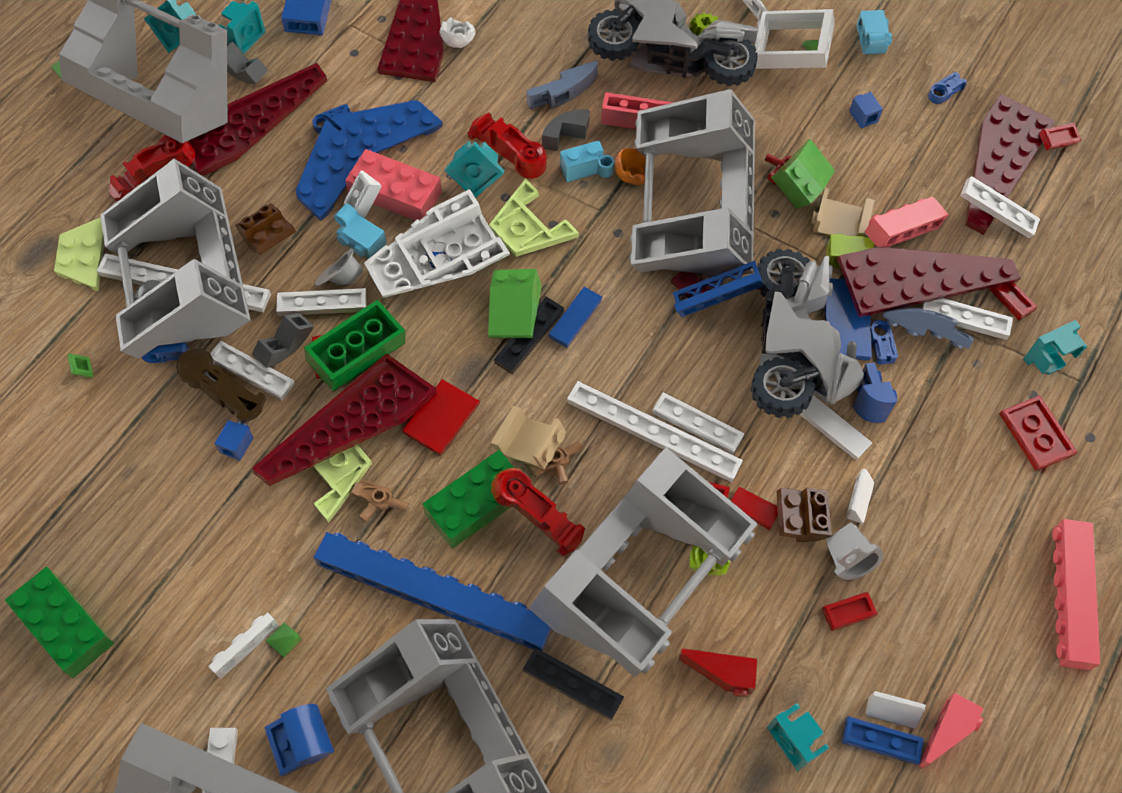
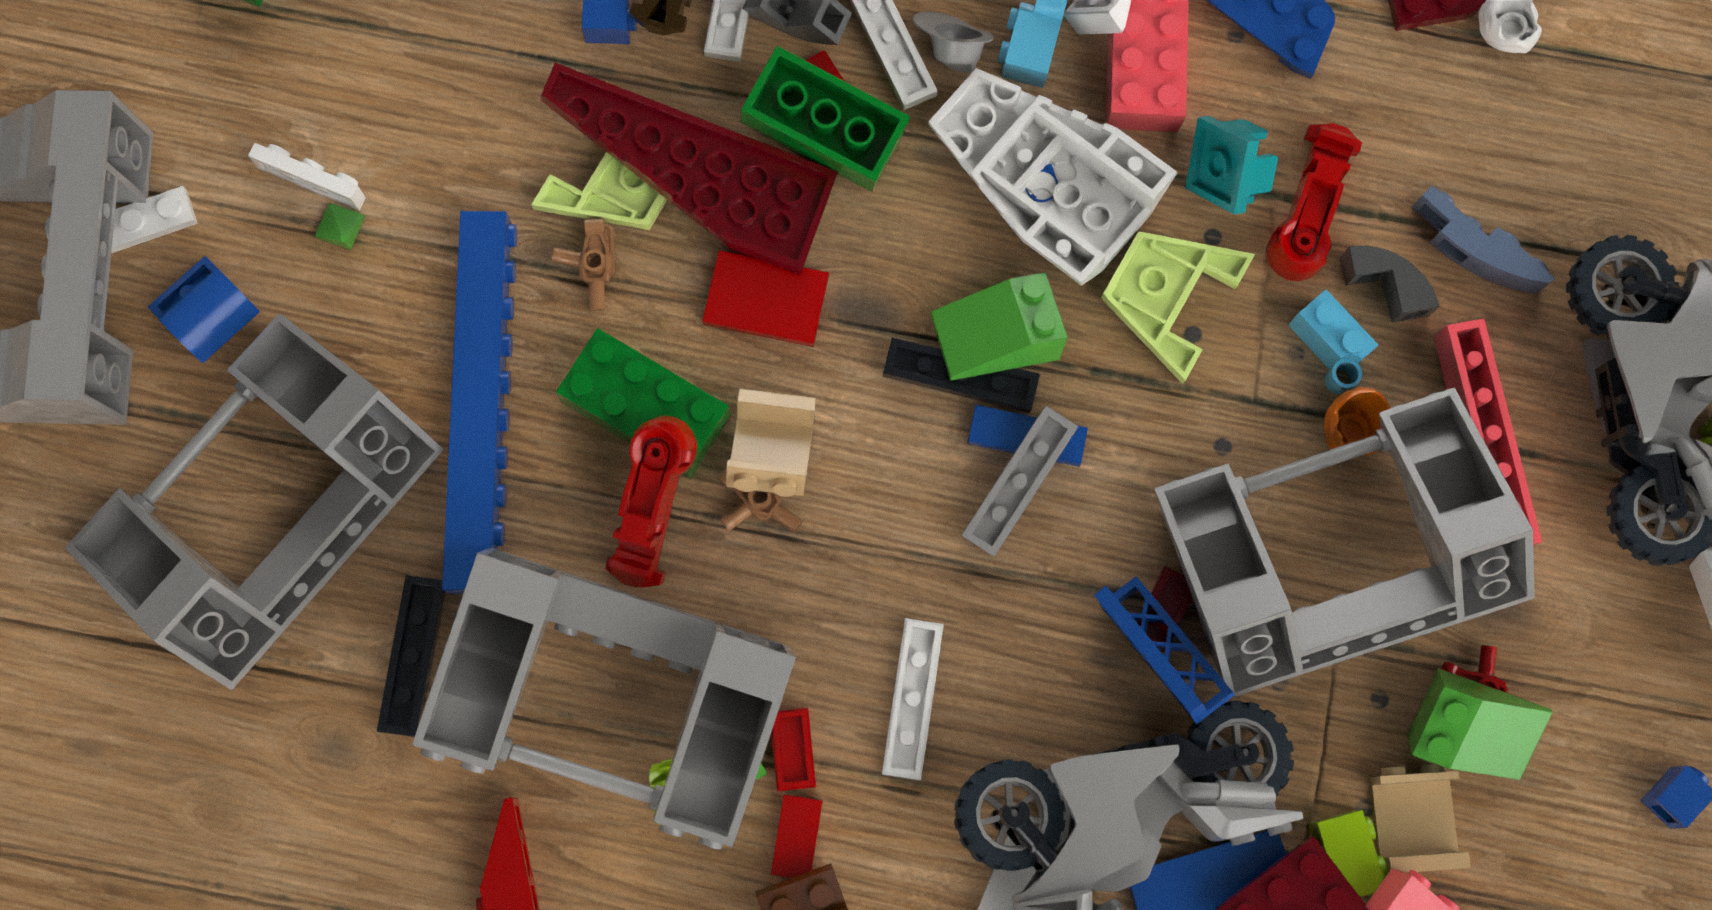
camera: 65 degrees right, 15 degrees up
white plate [567,381,743,483] -> none
none -> light grey plate [961,406,1078,556]

